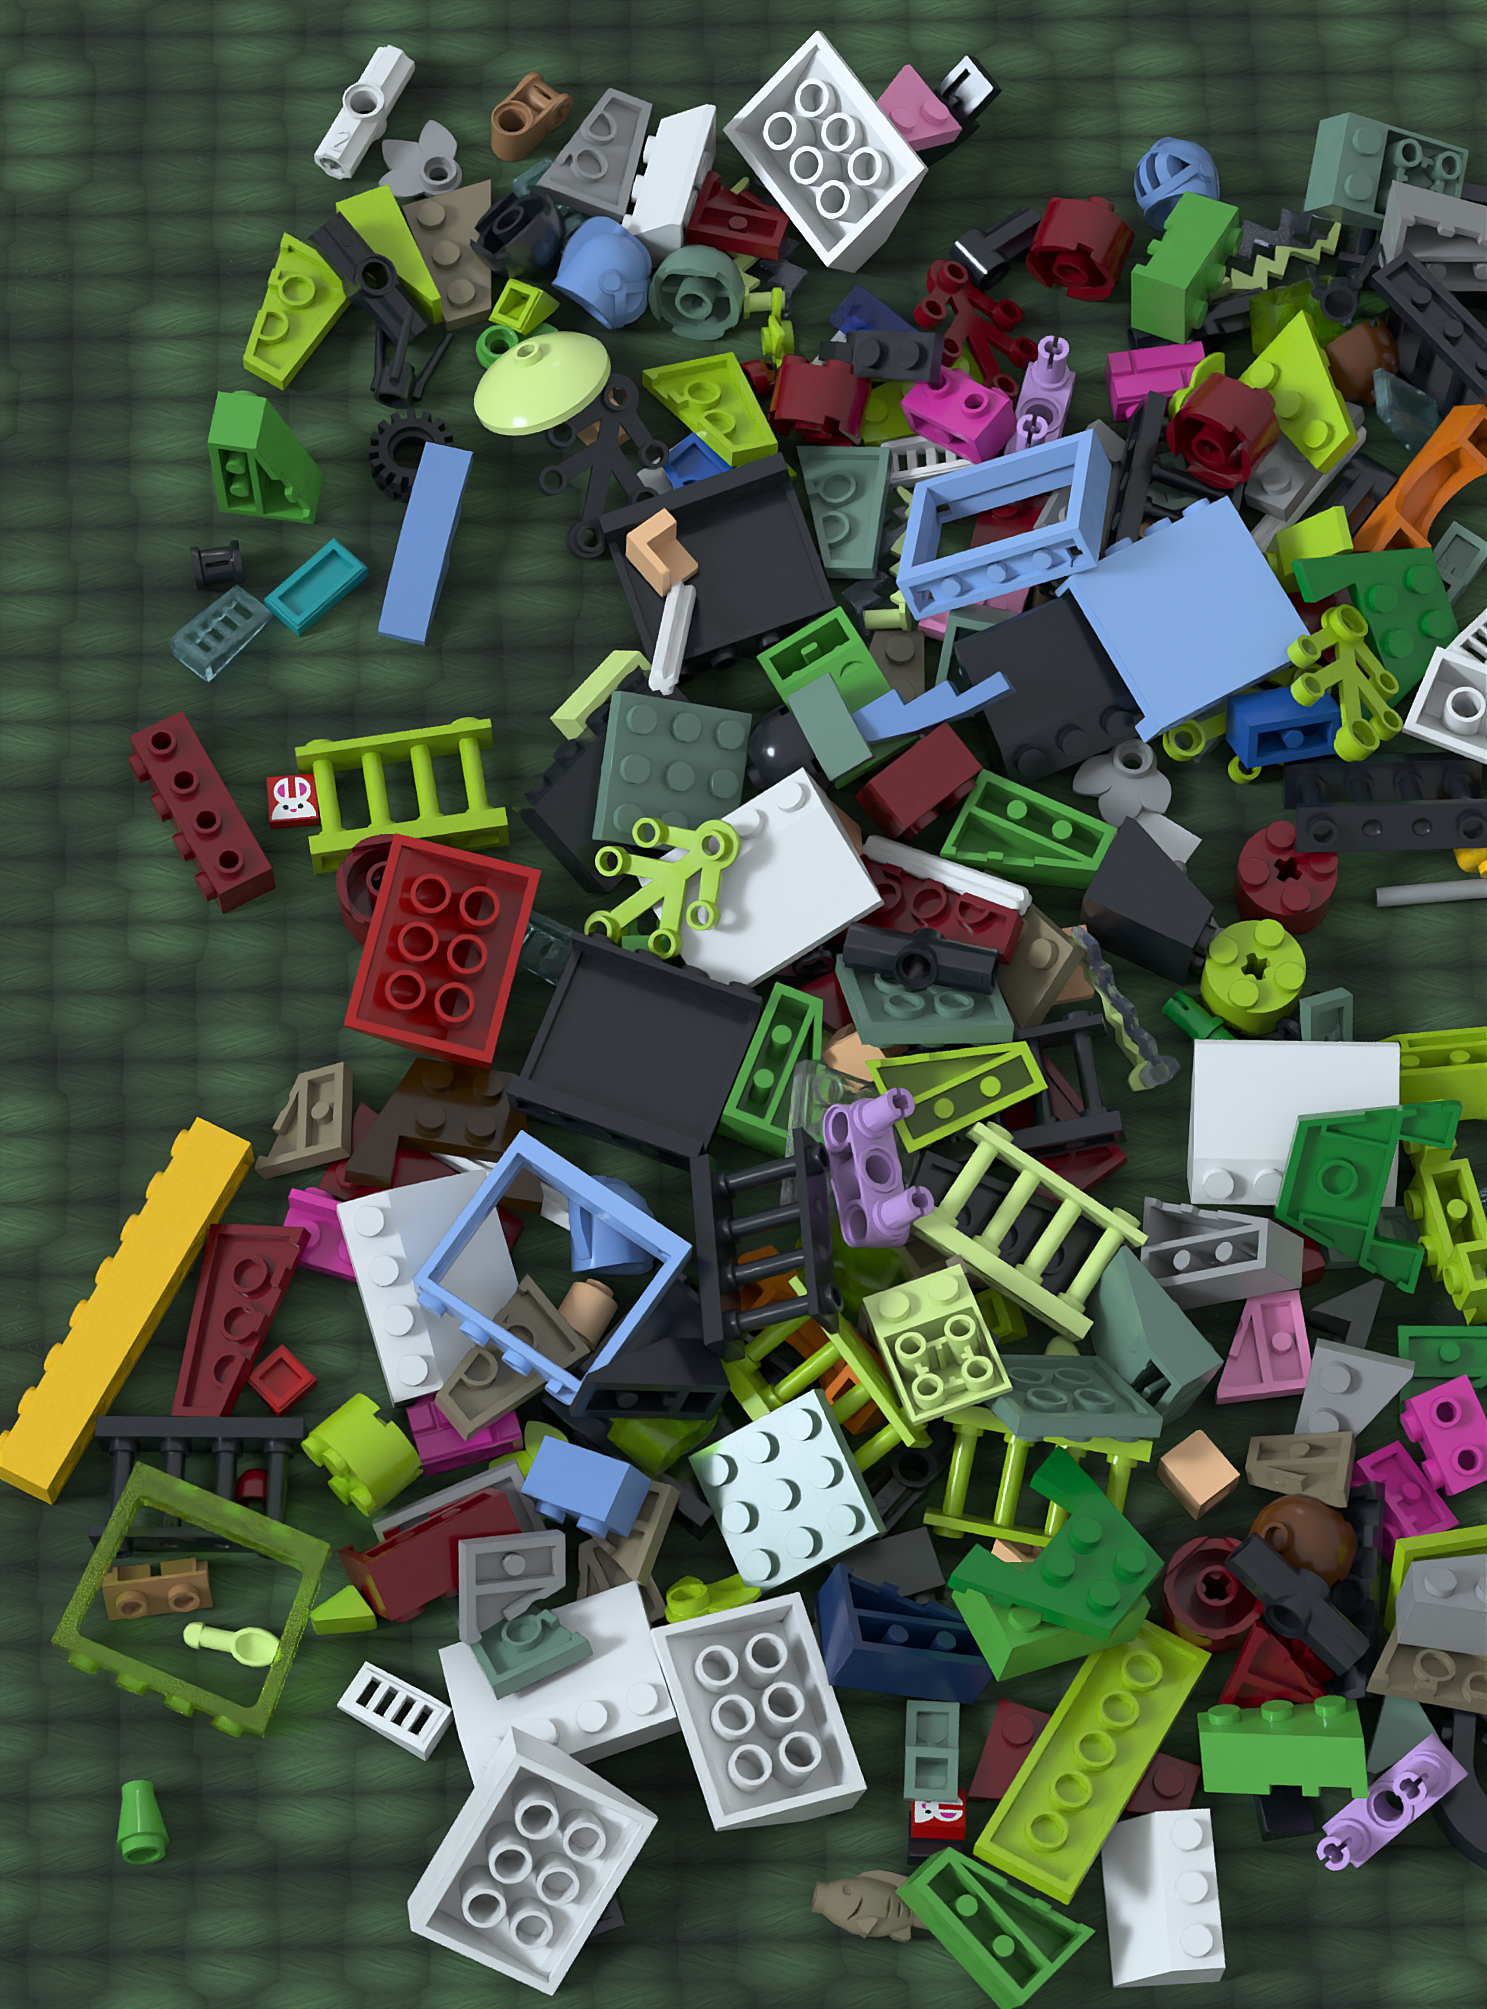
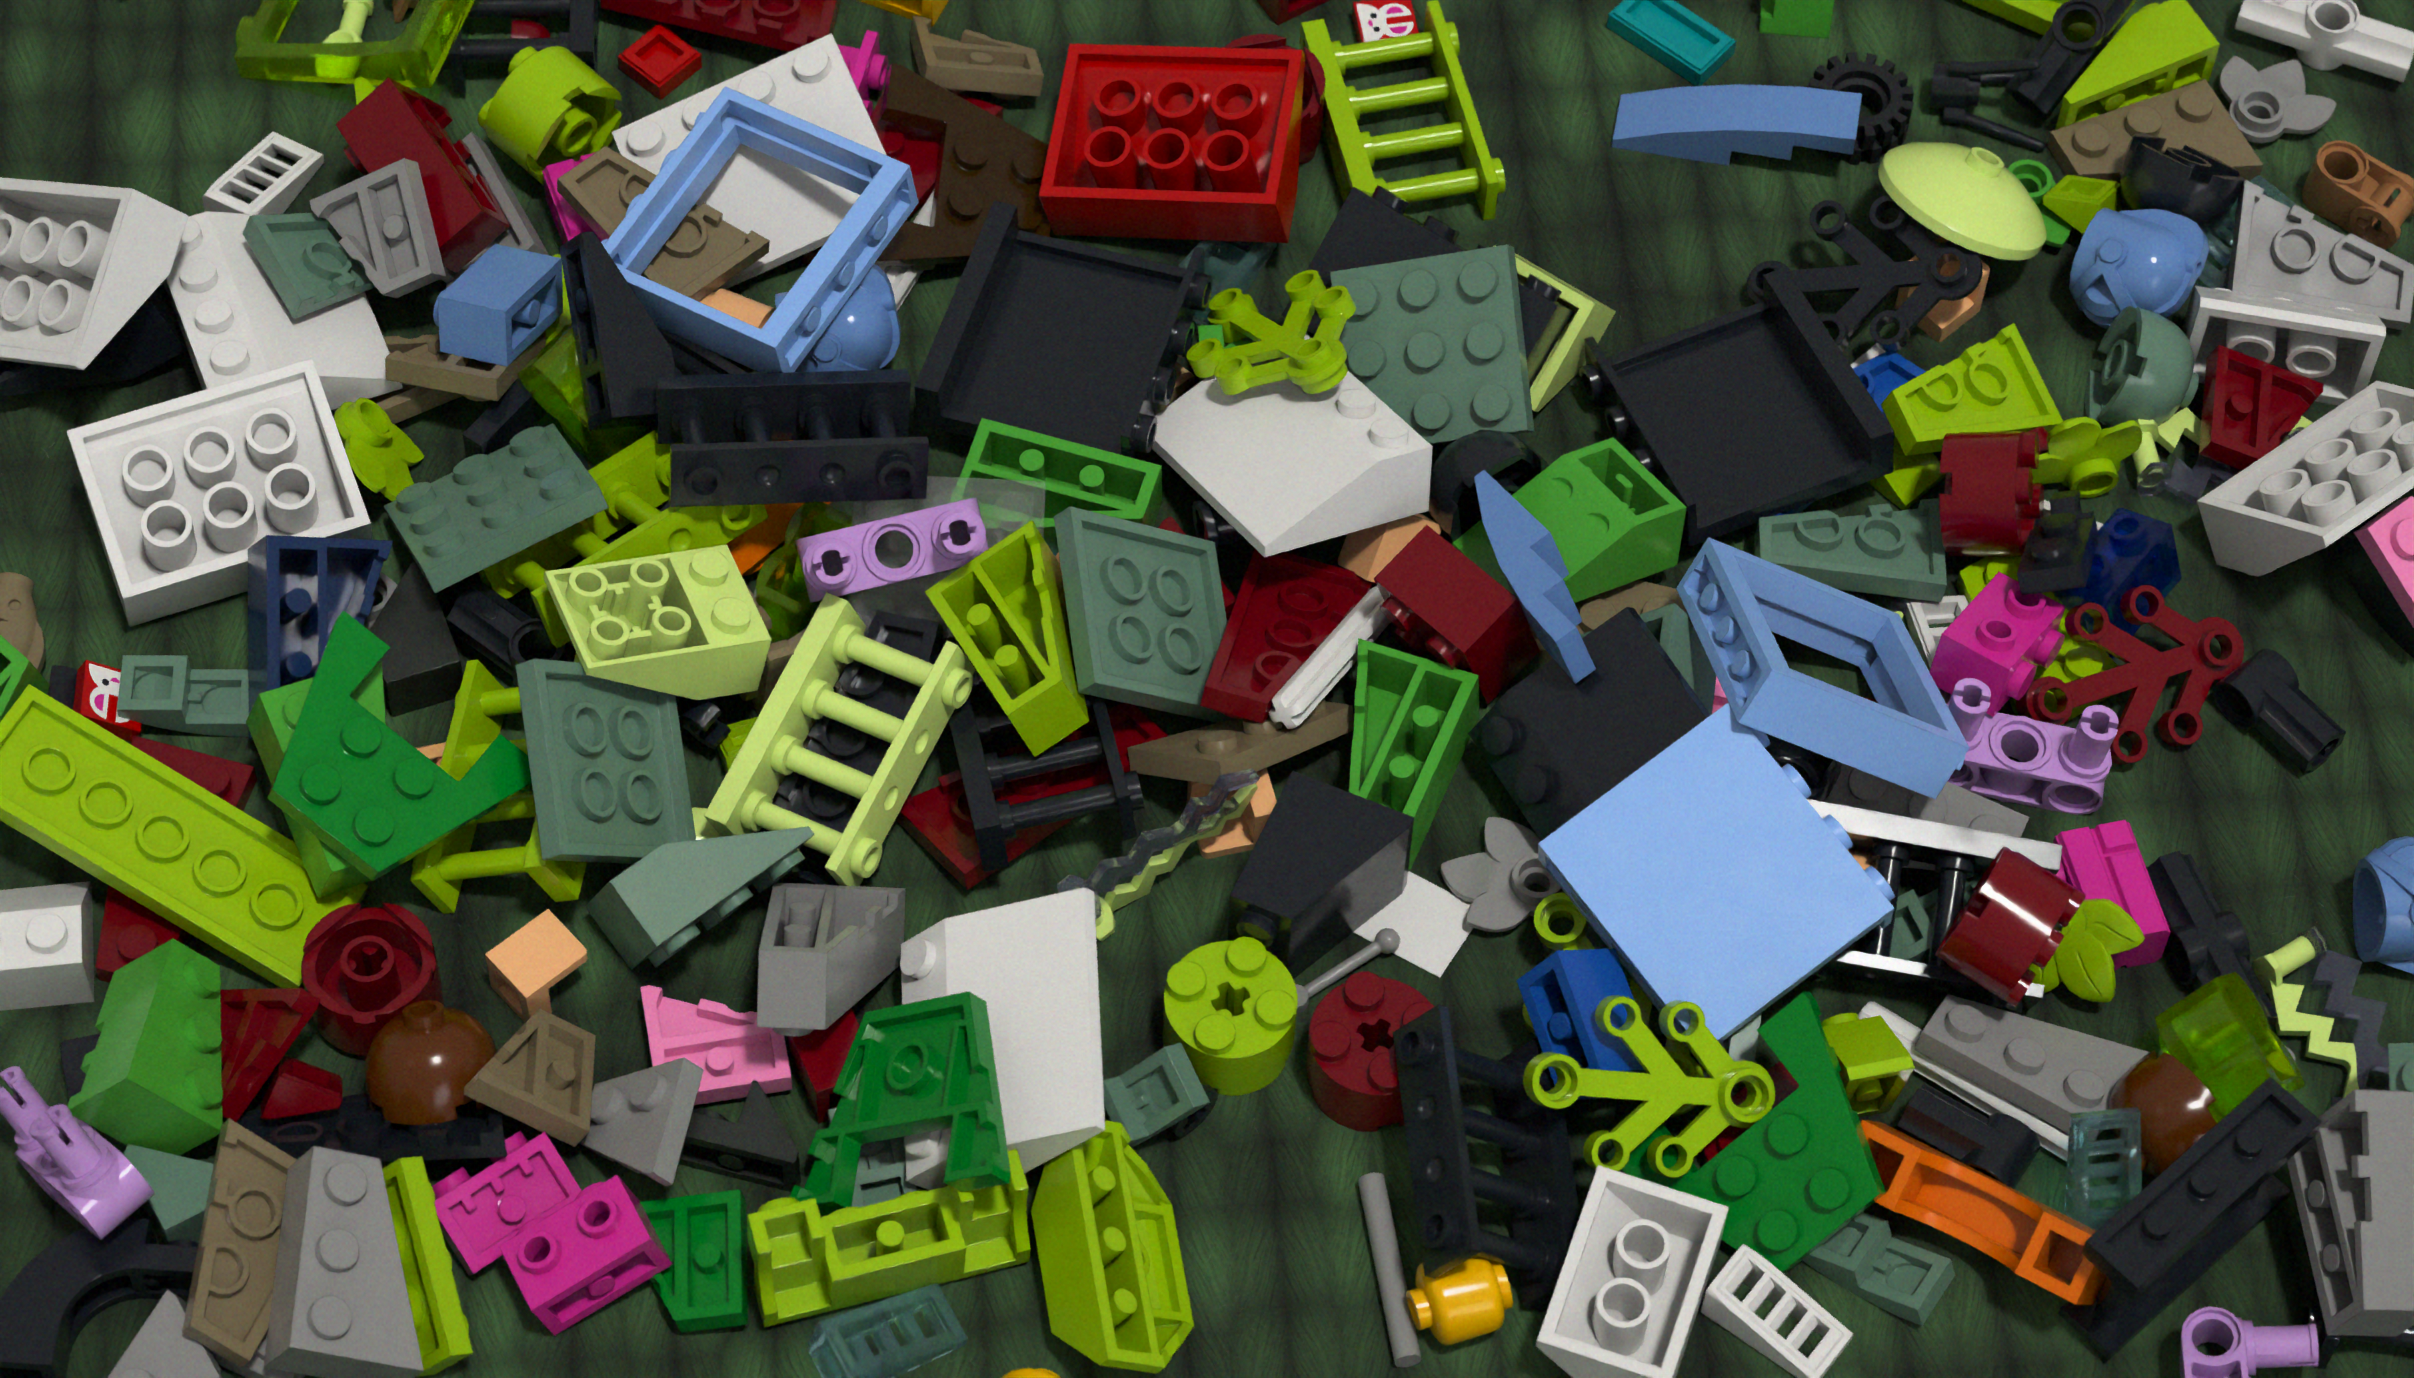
camera: 85 degrees right, 10 degrees down
light nougat panel [626,508,698,597] -> none
white axle [648,580,696,695] -> none
sand green slope [786,672,876,782] -> none
black piece [842,922,1001,995] -> none
dark red brick [1026,196,1136,301] -> none
bright green wedge [1131,191,1244,345] -> none
green pin [1161,989,1237,1047] -> none
black piece [1224,1531,1370,1676] -> none
lime wing [1238,310,1359,475] -> none
black plant [1306,242,1382,328] -> none

